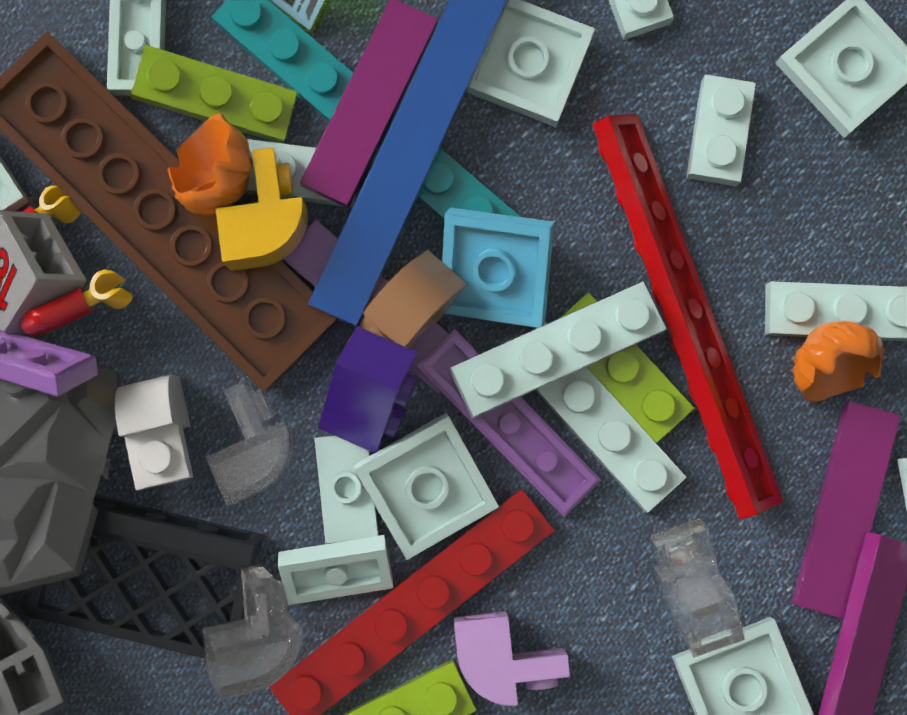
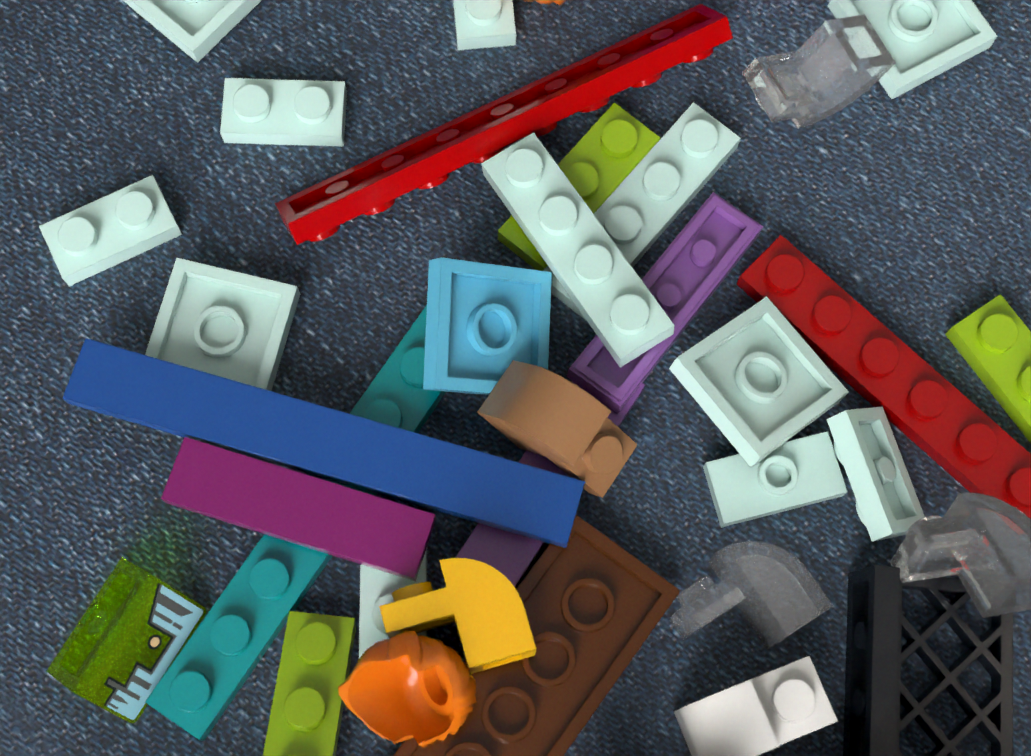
camera: 100 degrees left, 10 degrees down
dark purple brick [318,326,419,453] -> none
lavender brick [454,611,570,706] -> none

